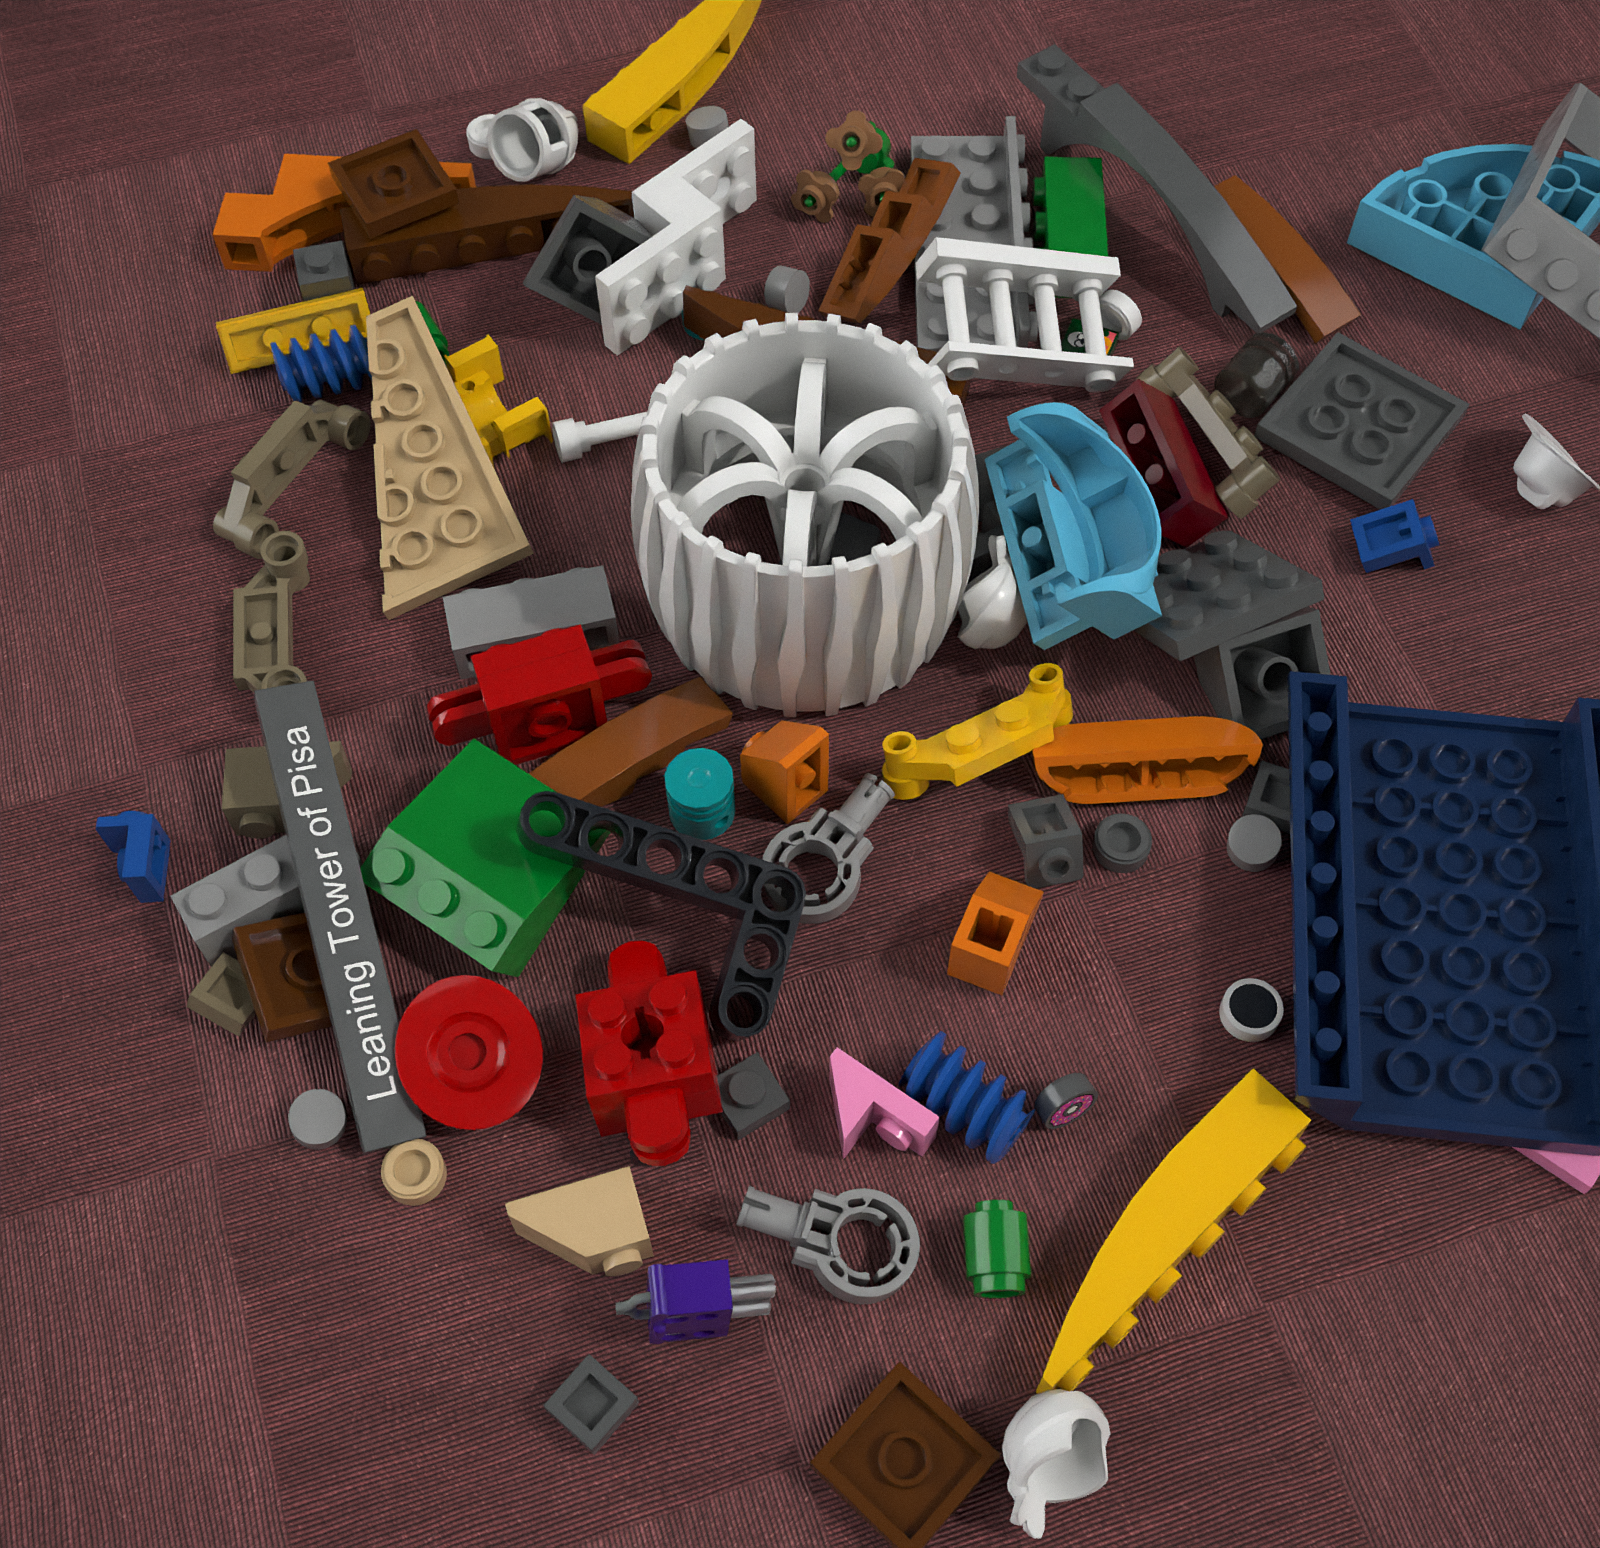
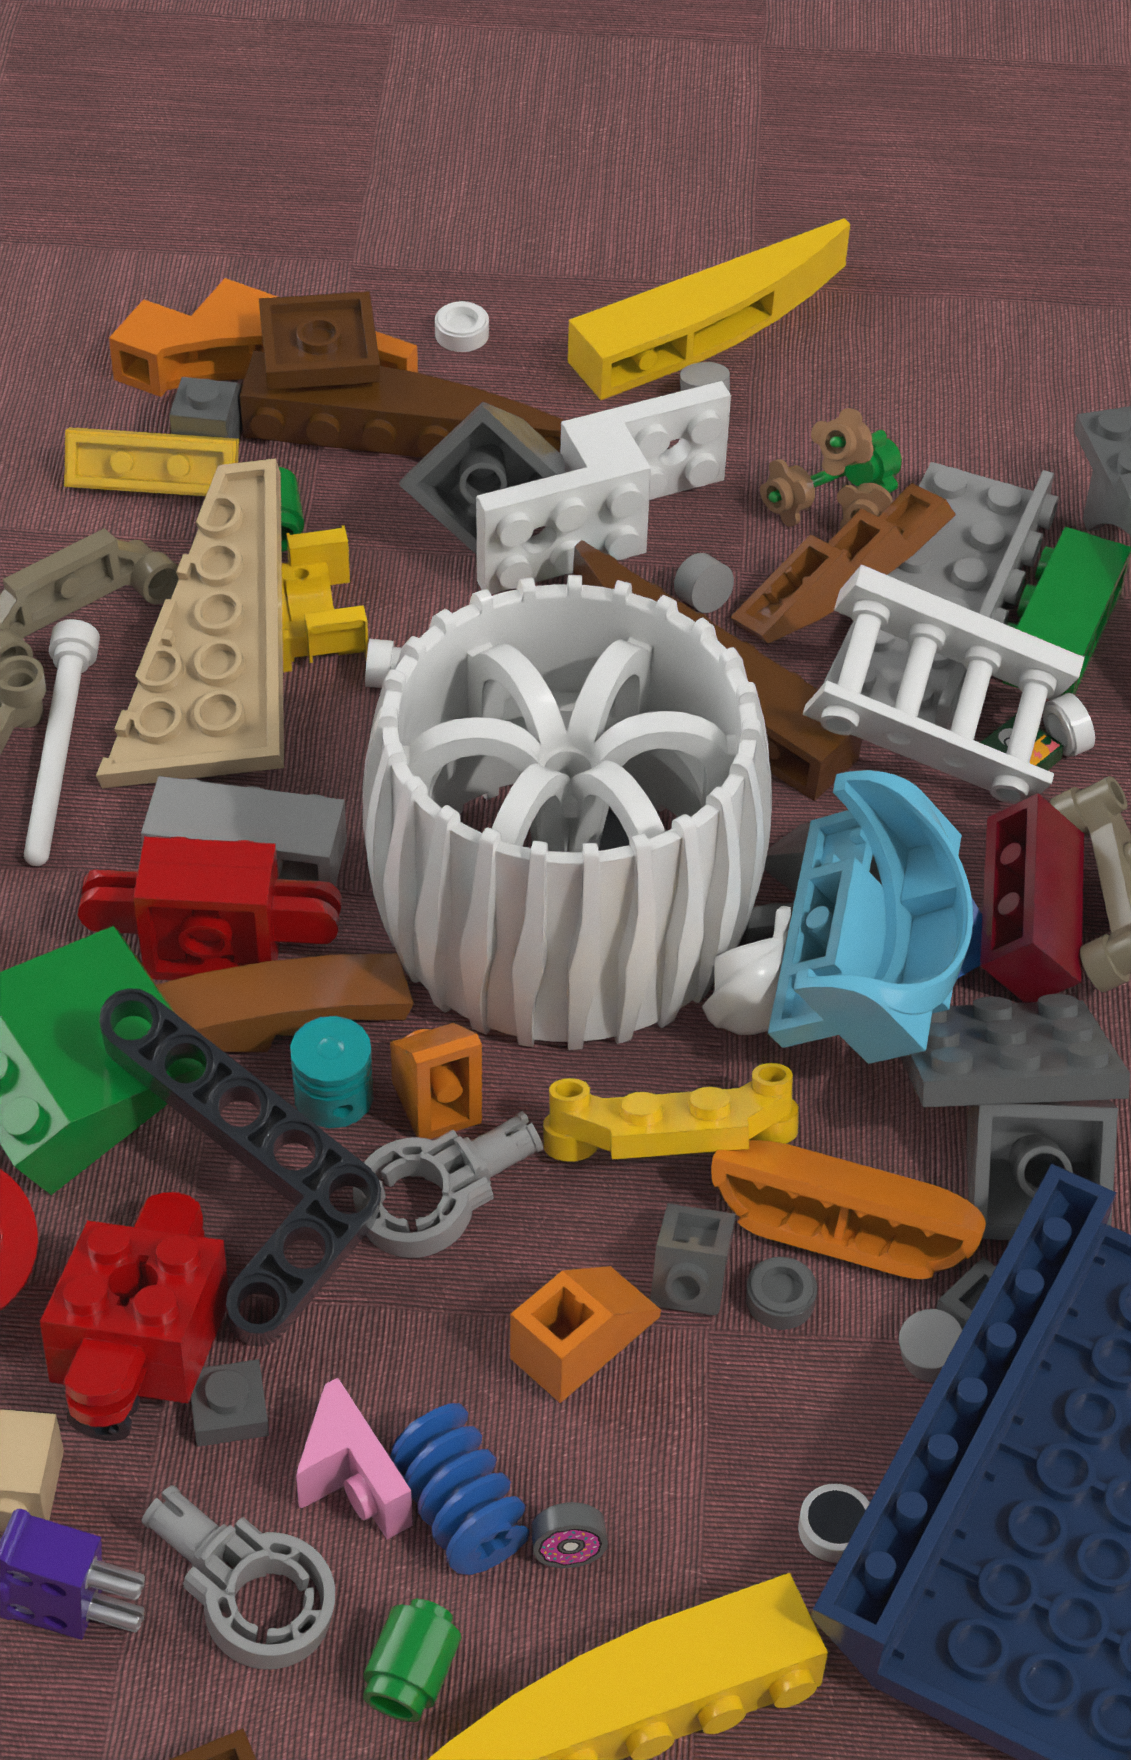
camera: 20 degrees right, 10 degrees down
blue piece [270,325,372,403] -> none
white helmet [487,98,578,182] -> none
none -> white piece [24,619,100,866]

